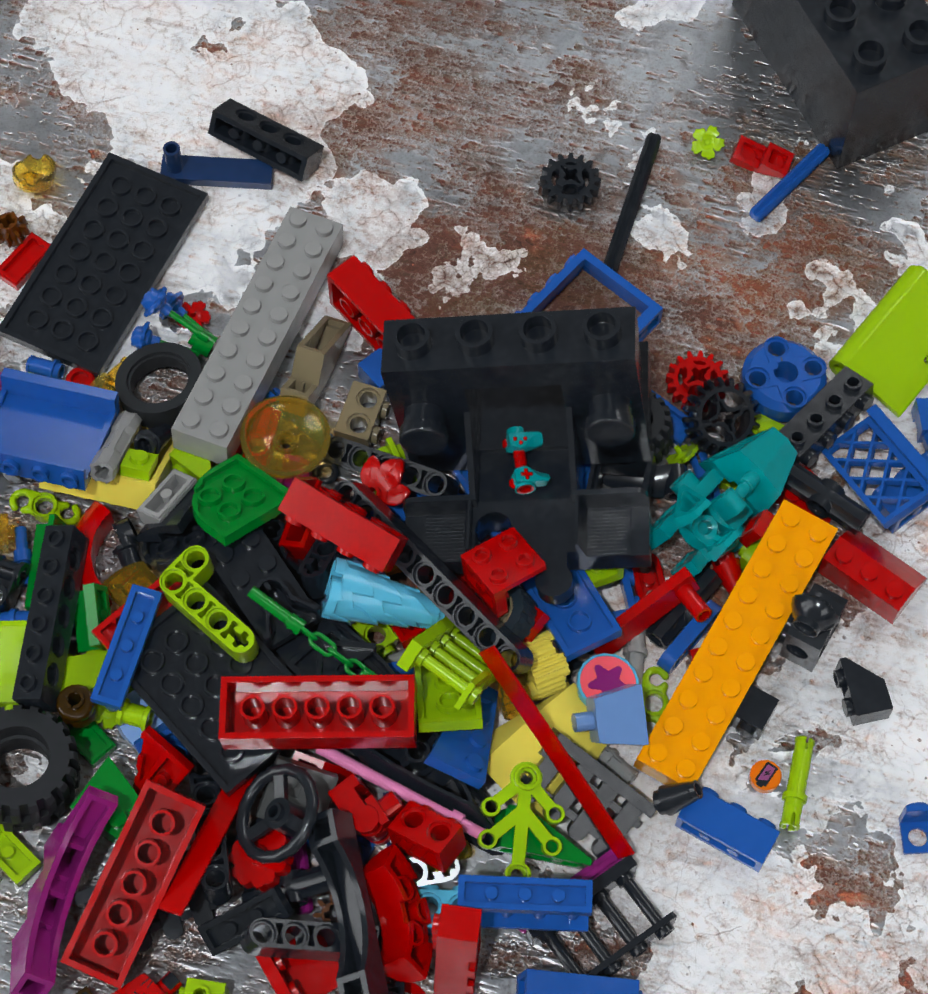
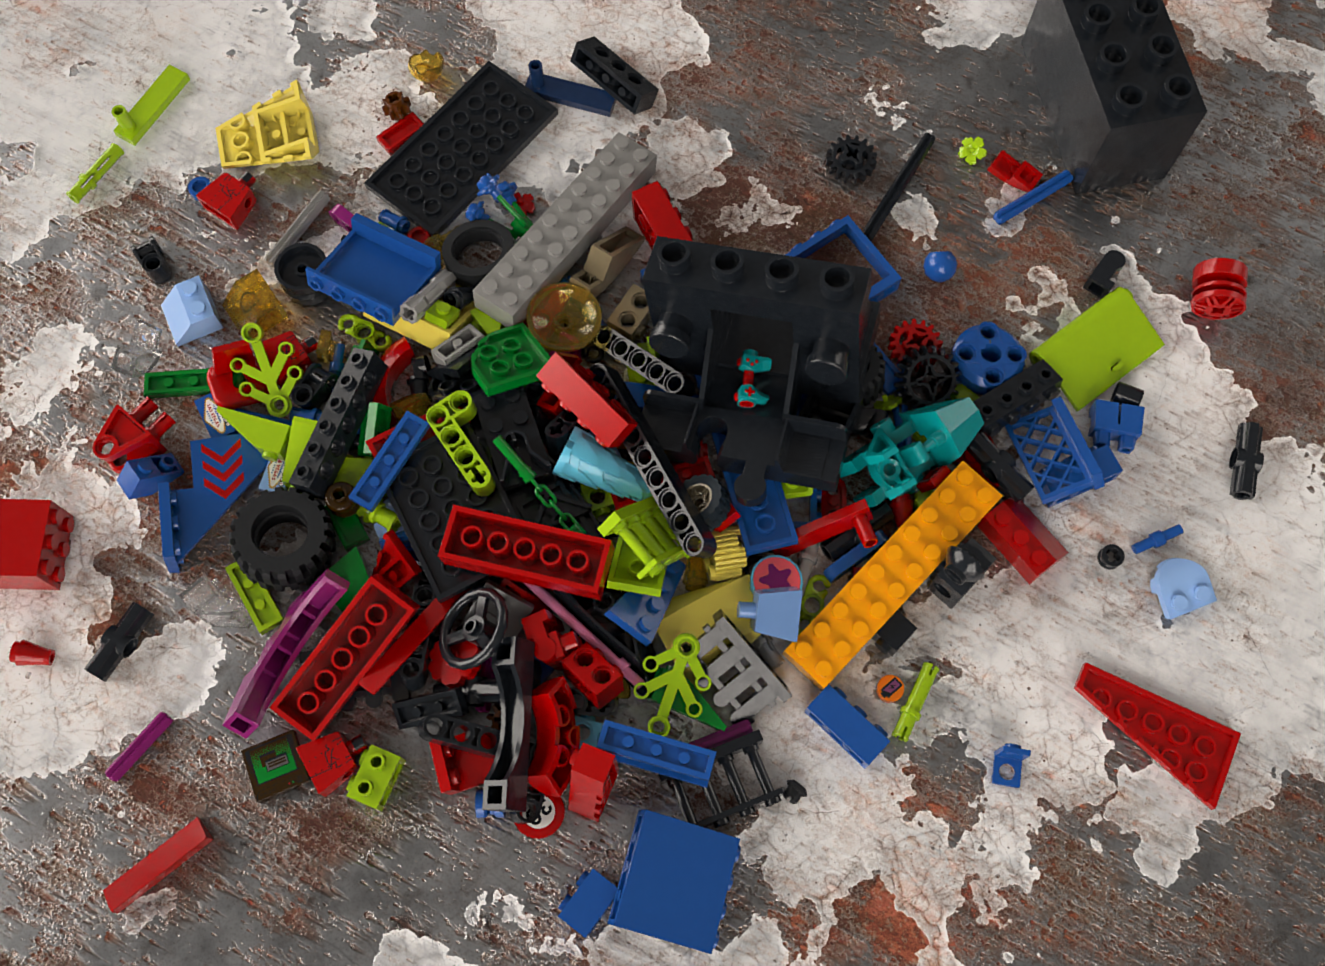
camera: 15 degrees right, 5 degrees up
red plate [360,455,411,511] -> none
red bracket [460,527,546,618] -> none
red piece [479,645,635,859] -> none
black cone [653,780,703,816] -> none
black slope [833,657,893,726] -> none
none -> black piece [783,780,807,804]
none -> blue piece [923,251,958,283]
none -> black leg [1083,250,1126,299]

